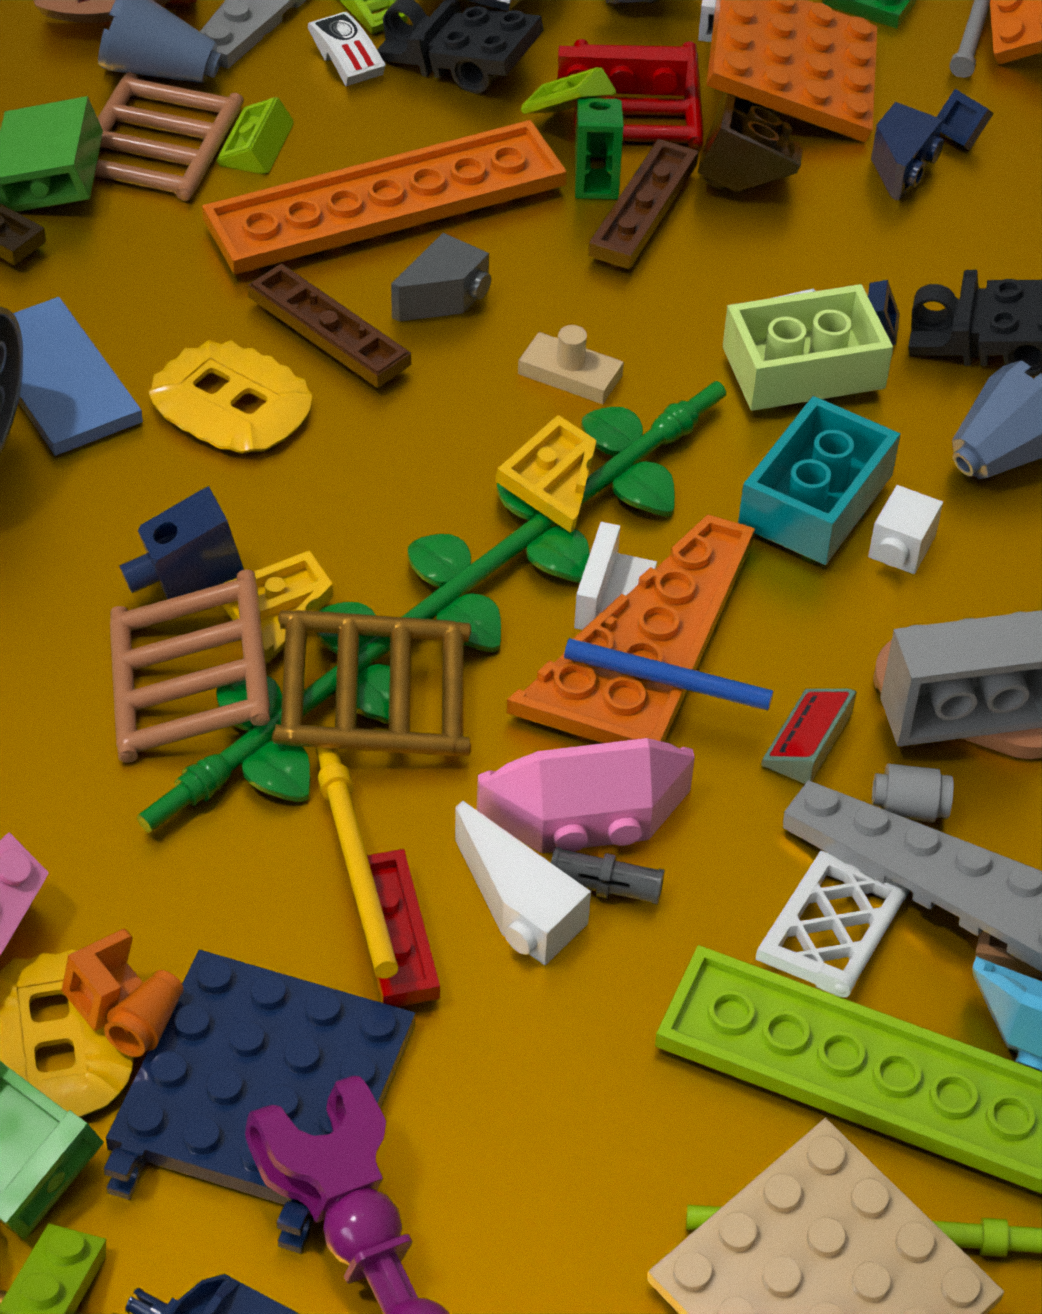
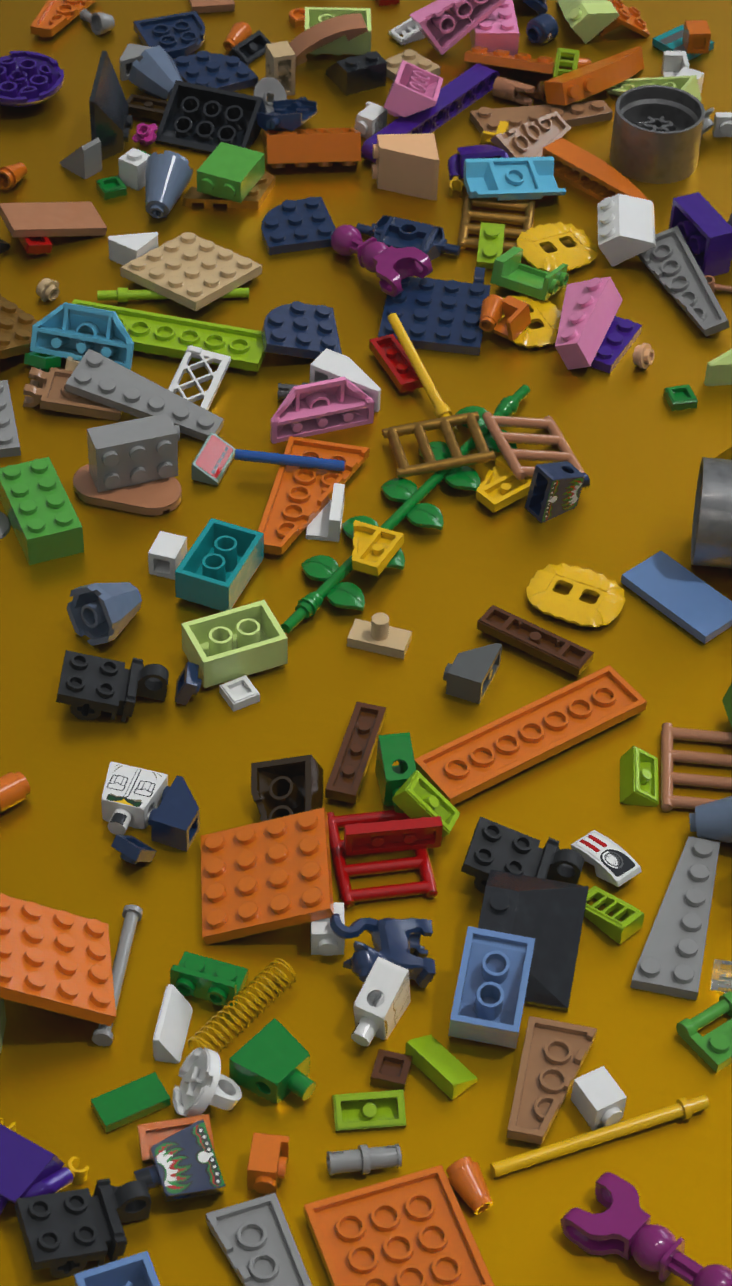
camera: 170 degrees right, 5 degrees down
none -> white torso [101,761,168,835]
none -> dark blue plate [262,301,342,359]

